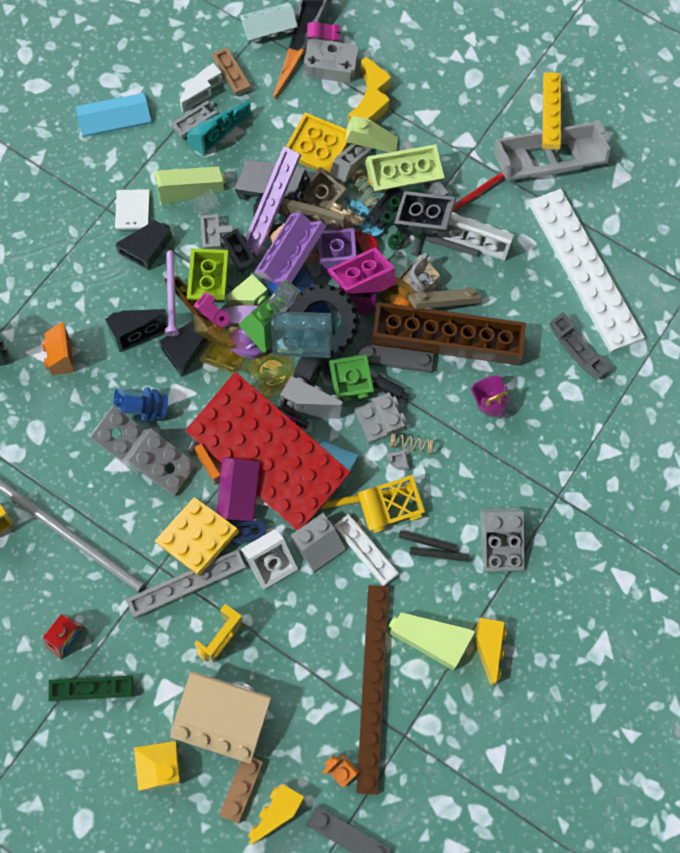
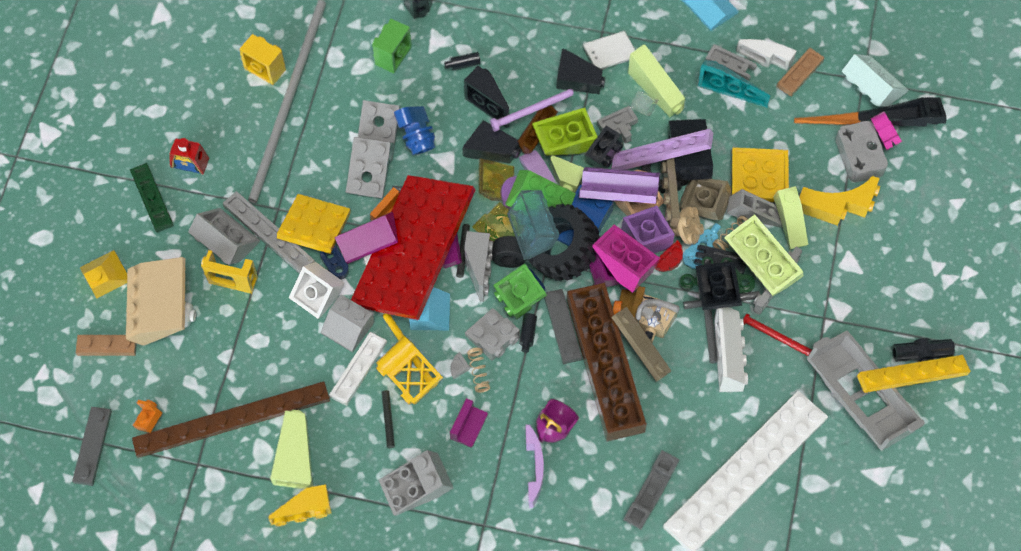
camera: 75 degrees right, 5 degrees down
orange slope [42,322,74,375] -> none
dark pink leg [194,292,230,327] -> none
clear yellow slope [194,314,237,349] -> none
yellow slope [248,784,304,845] -> none
clear brick [268,279,300,314] -> none
pearl dark grey bar [410,547,469,562] -> none
none -> light grey slope [188,208,260,265]
none -> bright green brick [372,19,412,74]
none -> black cylinder [444,52,481,71]
none -> magenta panel [450,398,488,448]
none -> lavender slope [526,425,544,508]
none -> black piece [892,338,955,362]

